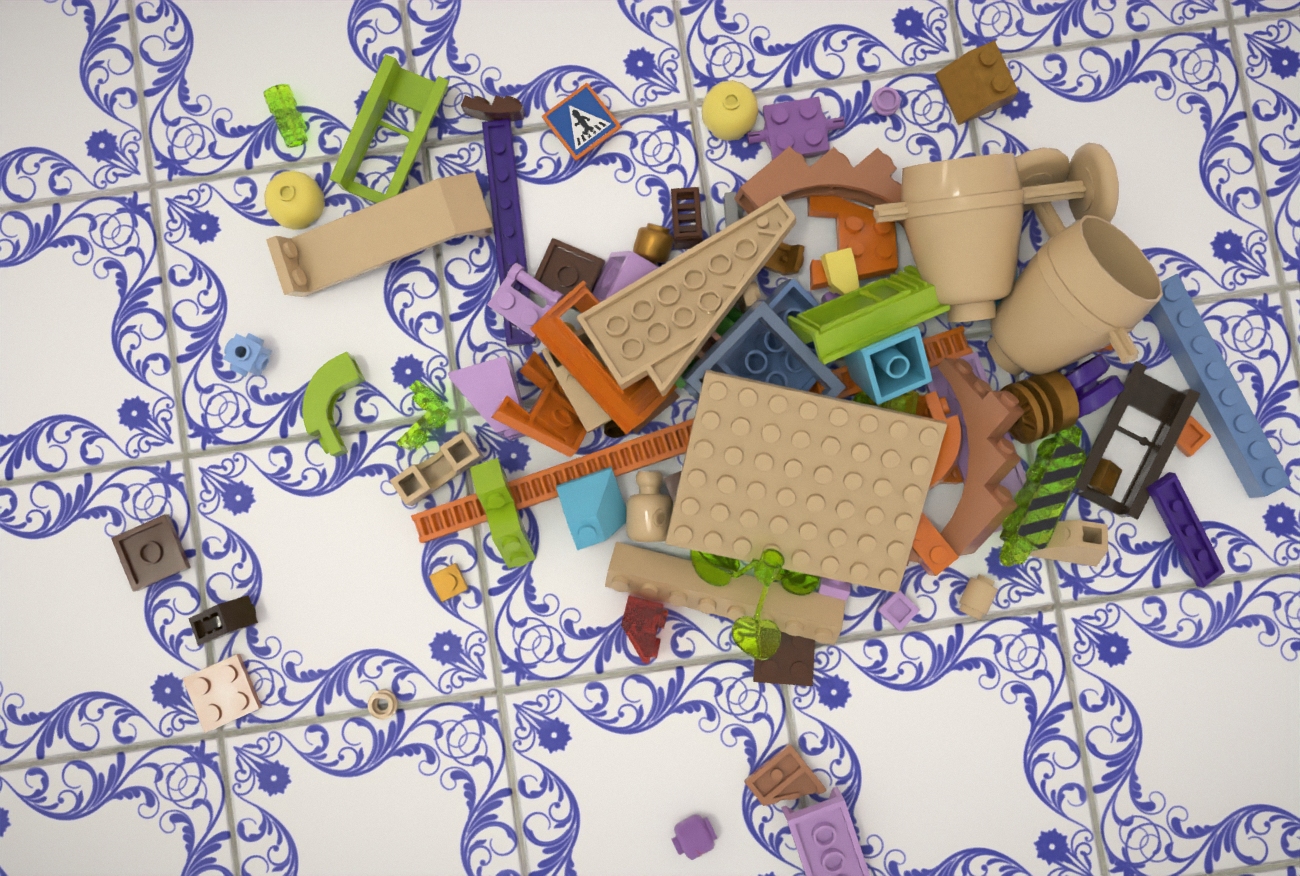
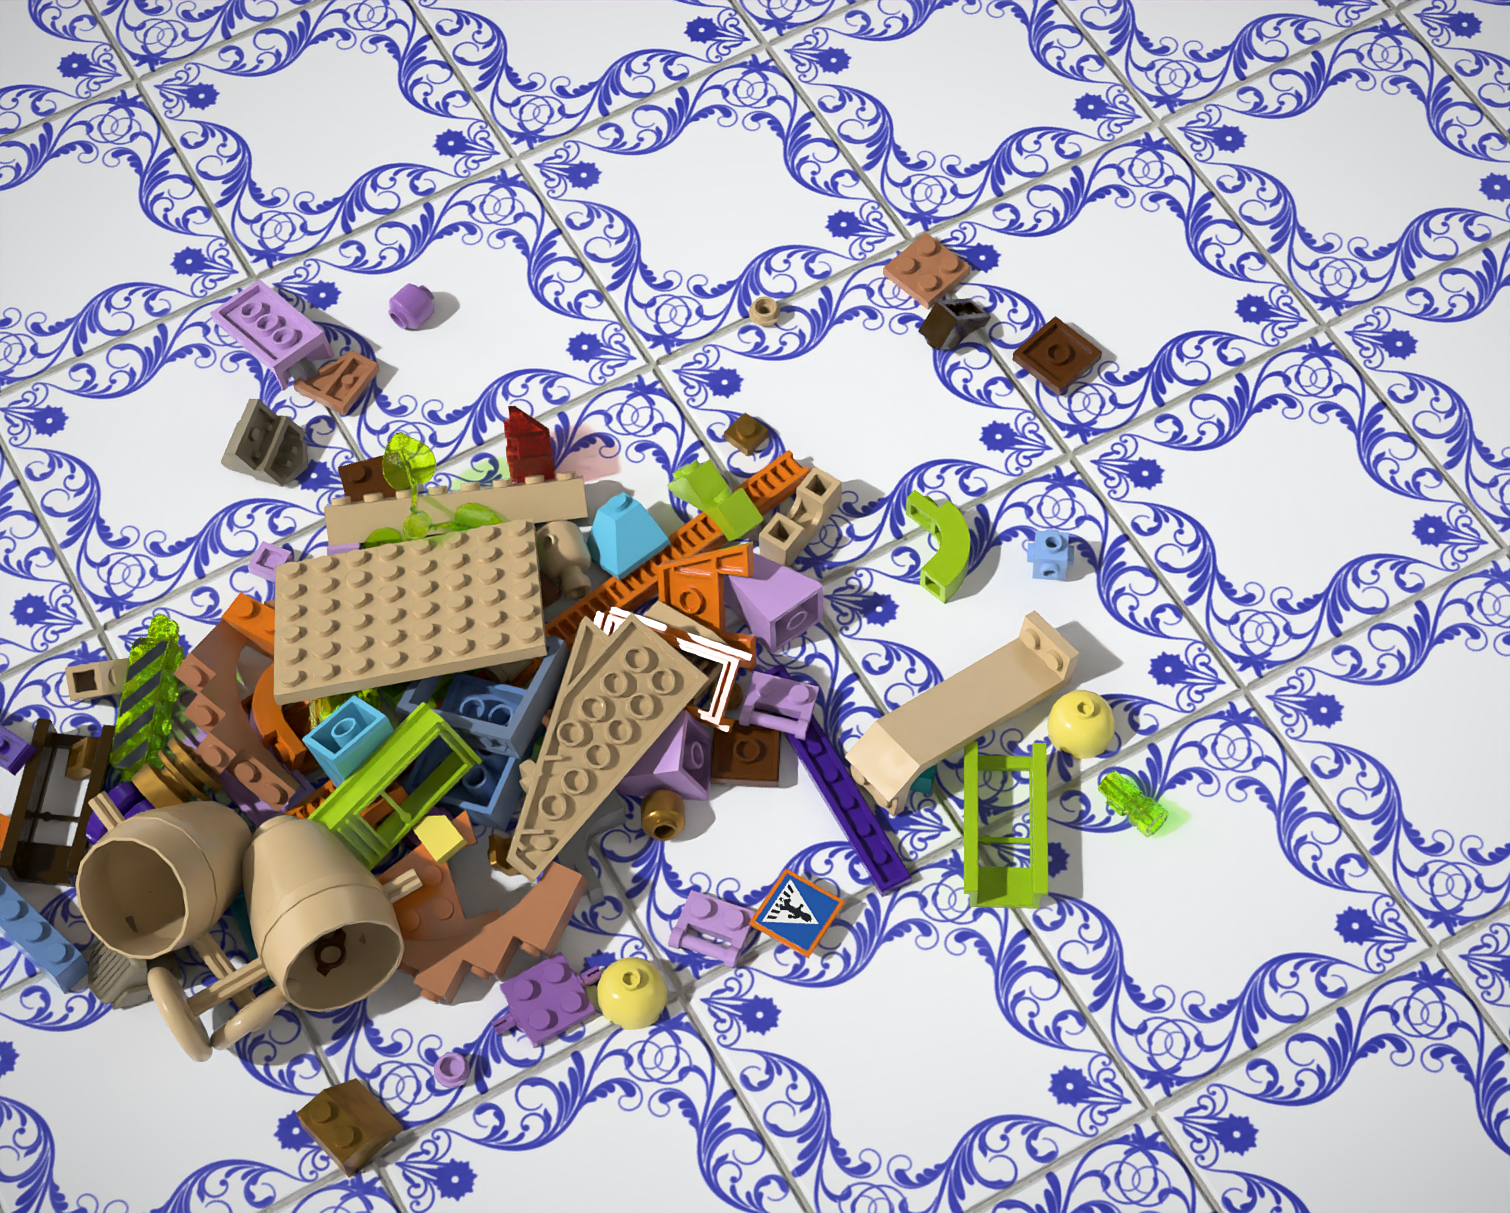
camera: 155 degrees right, 25 degrees down
clear neon green bracket [396,379,452,451] -> none
reddish brown slope [461,95,526,122] -> none
reddish brown slope [671,187,703,249] -> none
tan brick [959,574,998,621] -> none
none -> dark tan piece [221,399,308,487]
none -> lavender plate [668,890,756,969]

